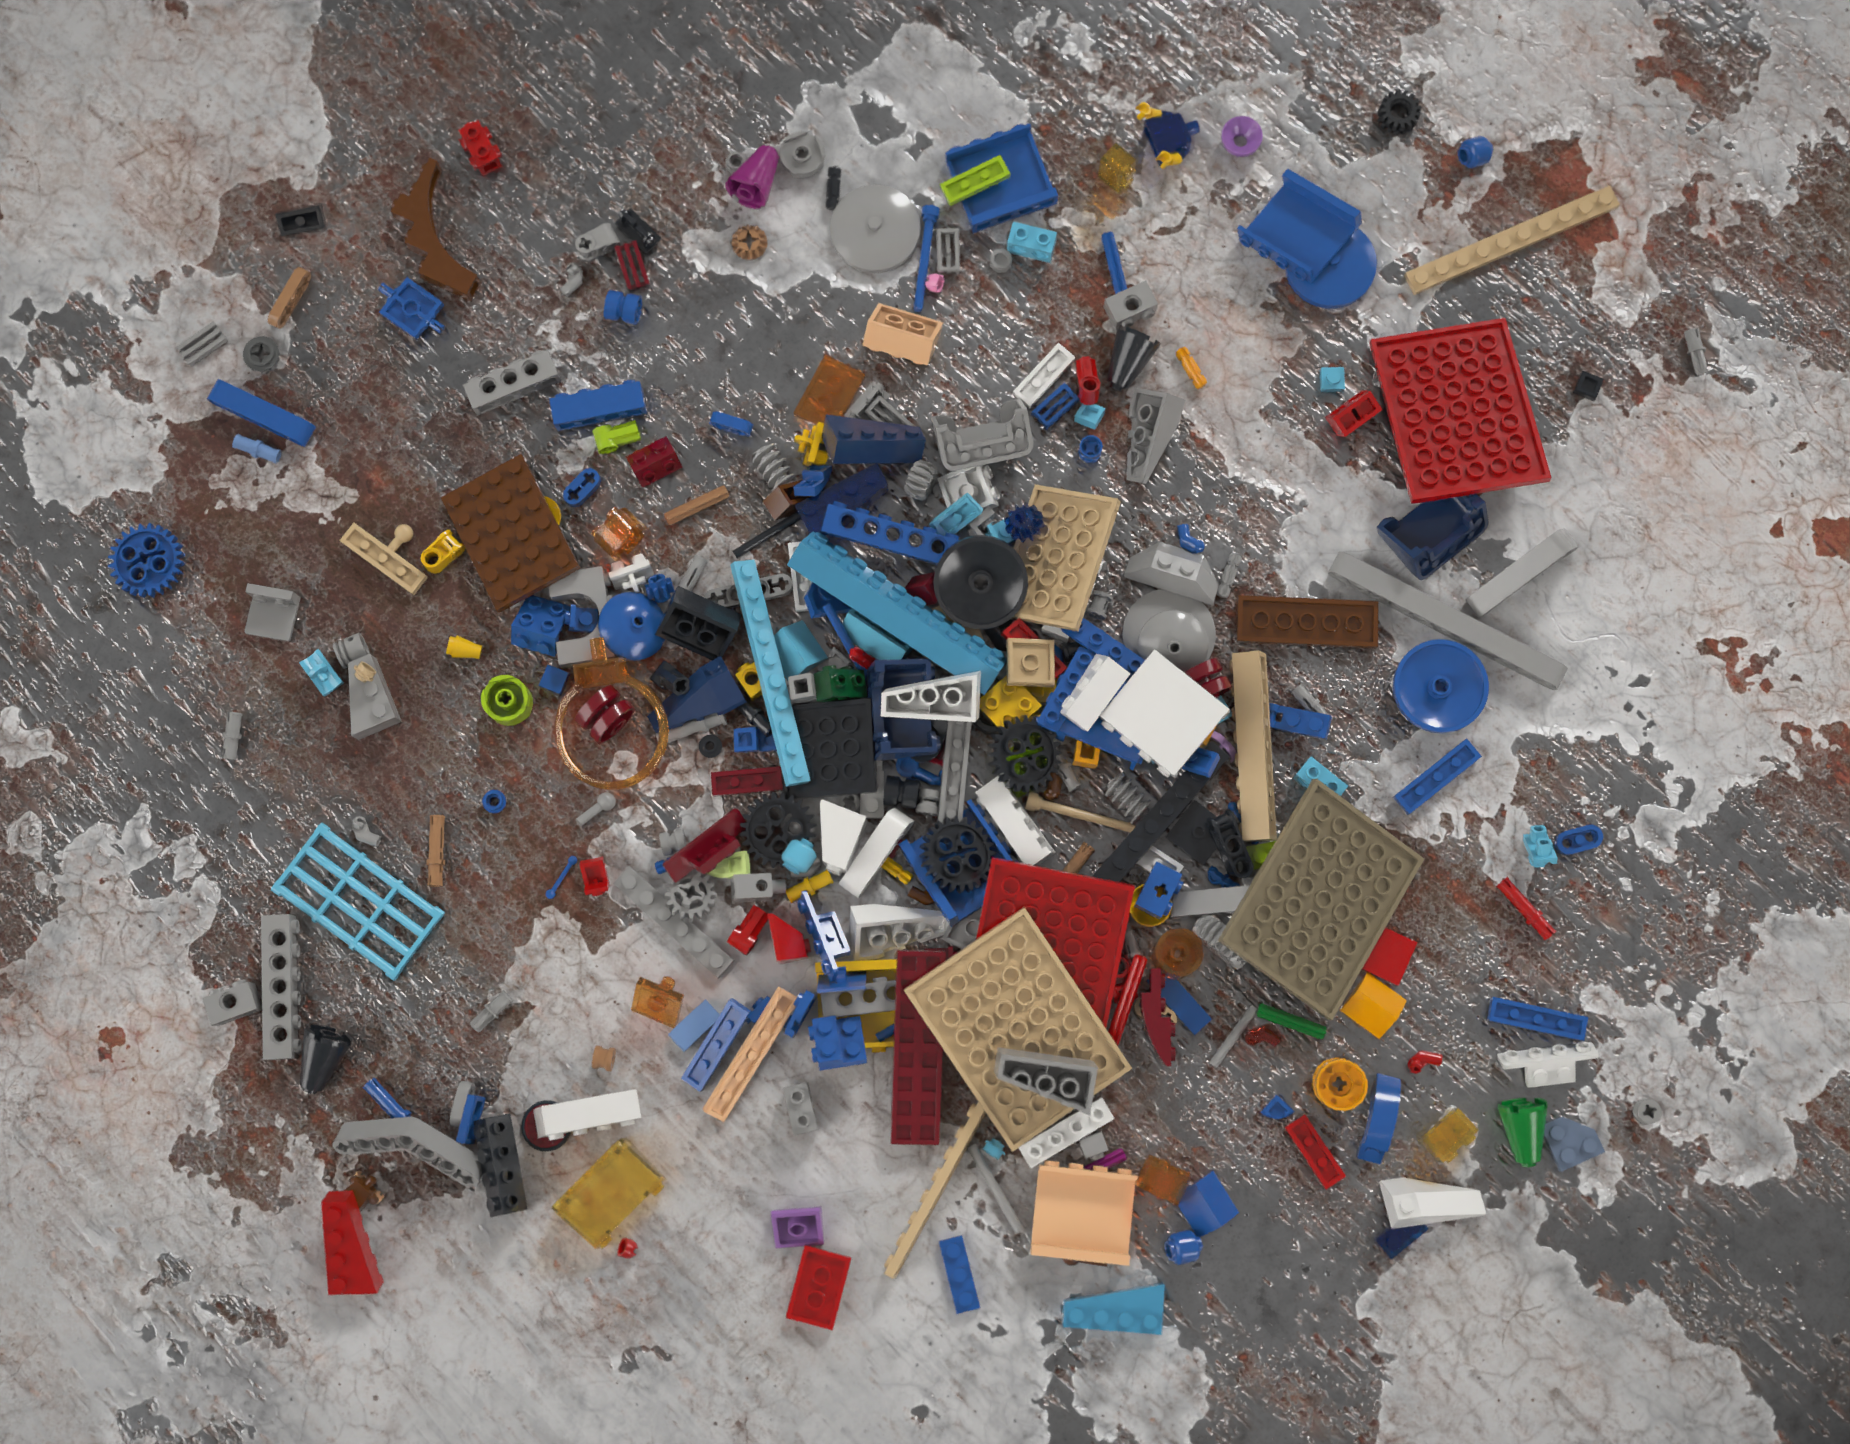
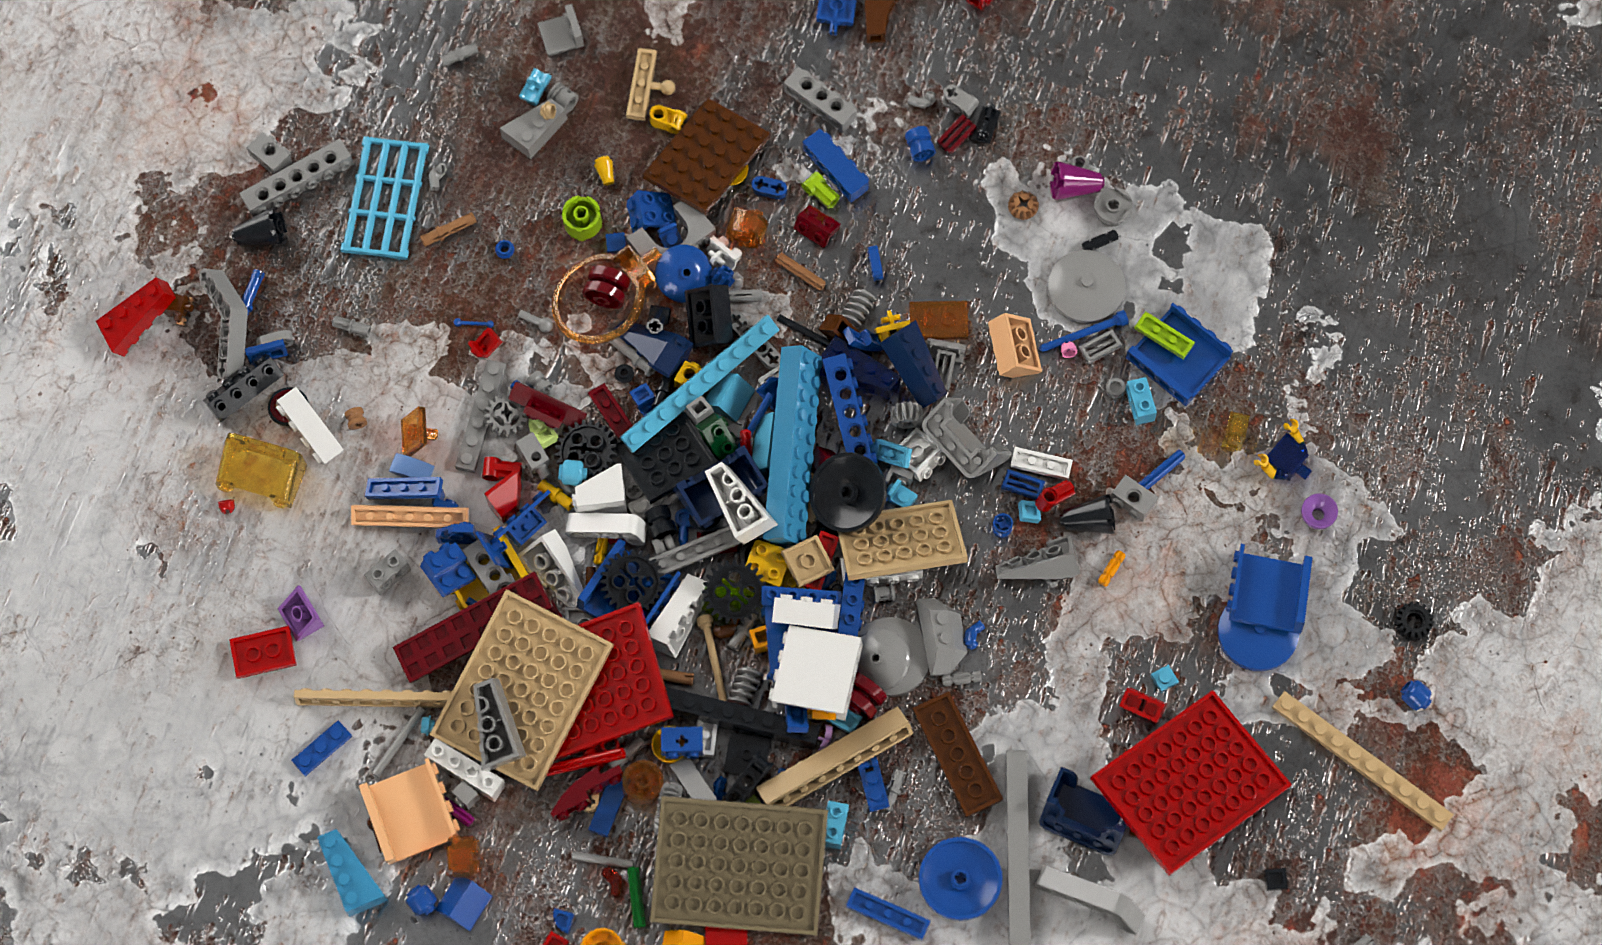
camera: 60 degrees right, 10 degrees down
clear blue gear [1004,502,1044,543] -> none

